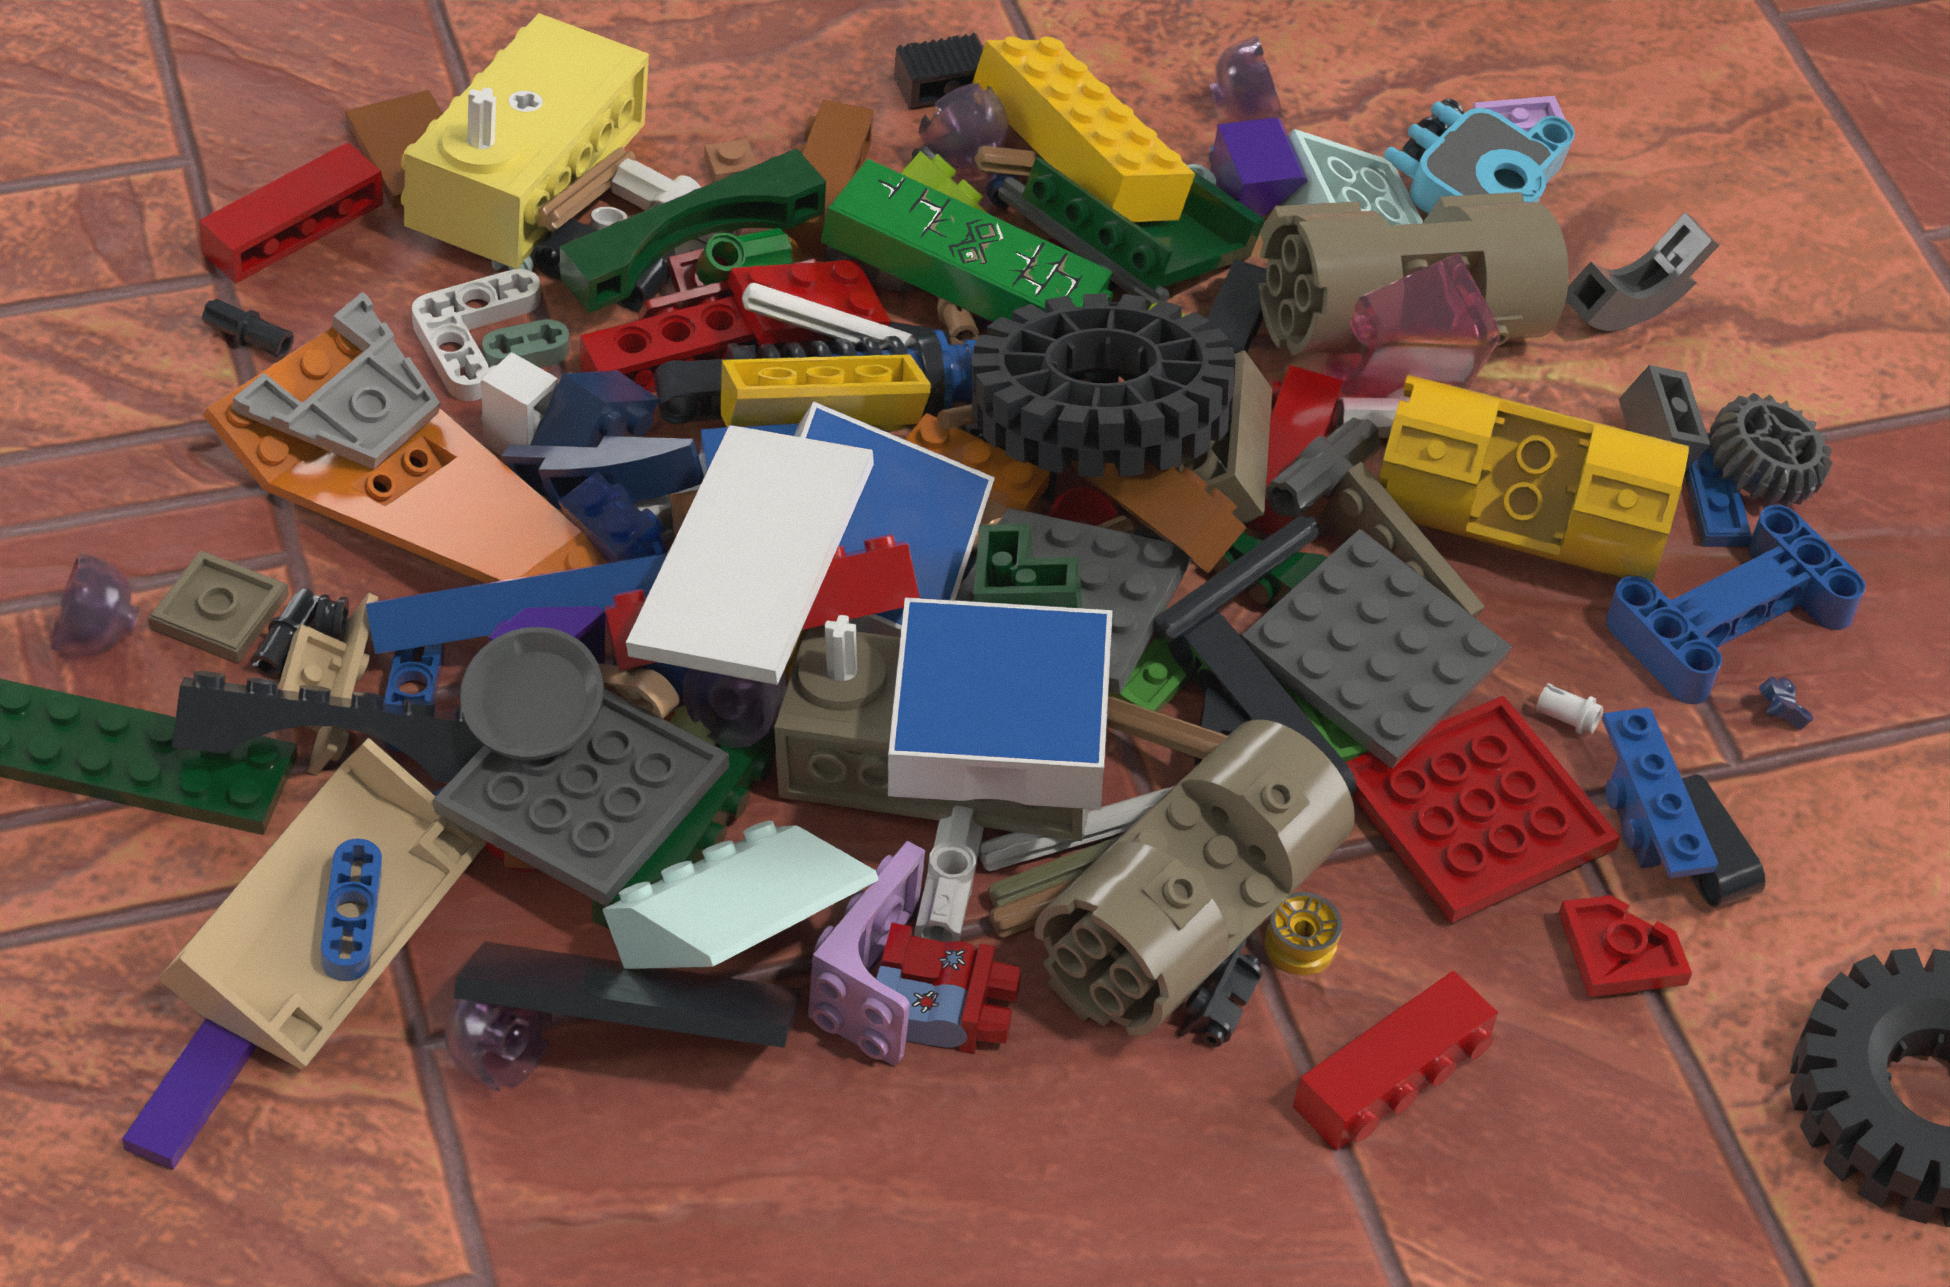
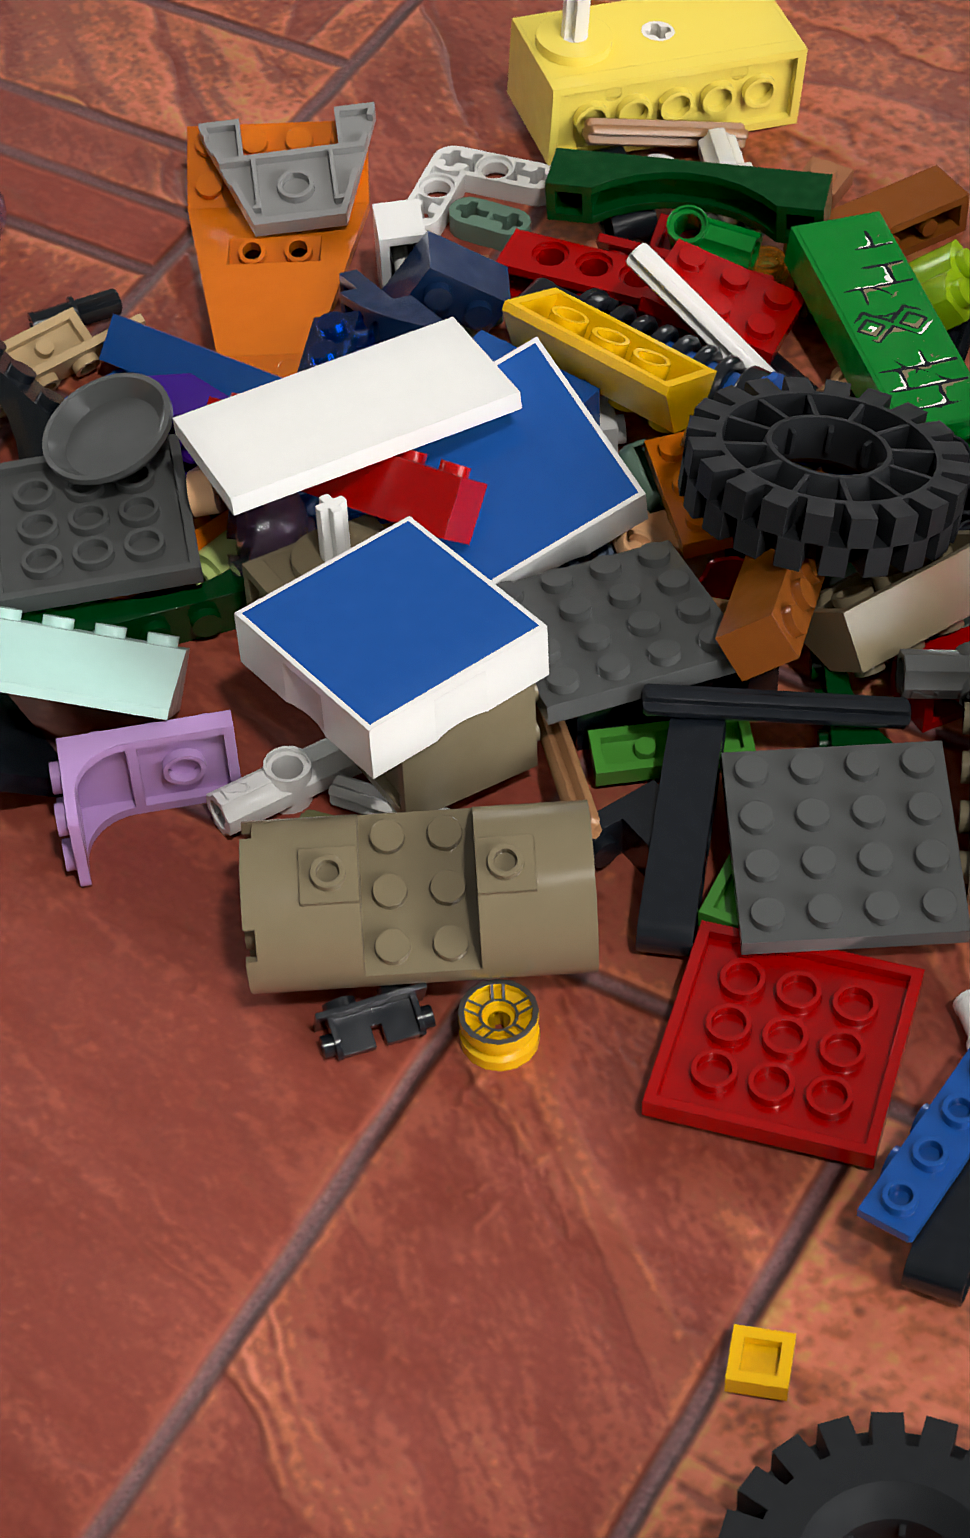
camera: 55 degrees right, 0 degrees up
dark tan tile [148,550,289,663] -> none
red brick [199,142,383,284] -> none
black axle [202,299,294,359] -> none
black bush [315,594,349,641] -> none
red hips [877,922,1022,1054] -> none
dark green brick [973,524,1082,608] -> none
red brick [1292,970,1498,1151] -> none
red plate [1558,895,1692,997] -> none
none -> yellow plate [724,1324,796,1401]

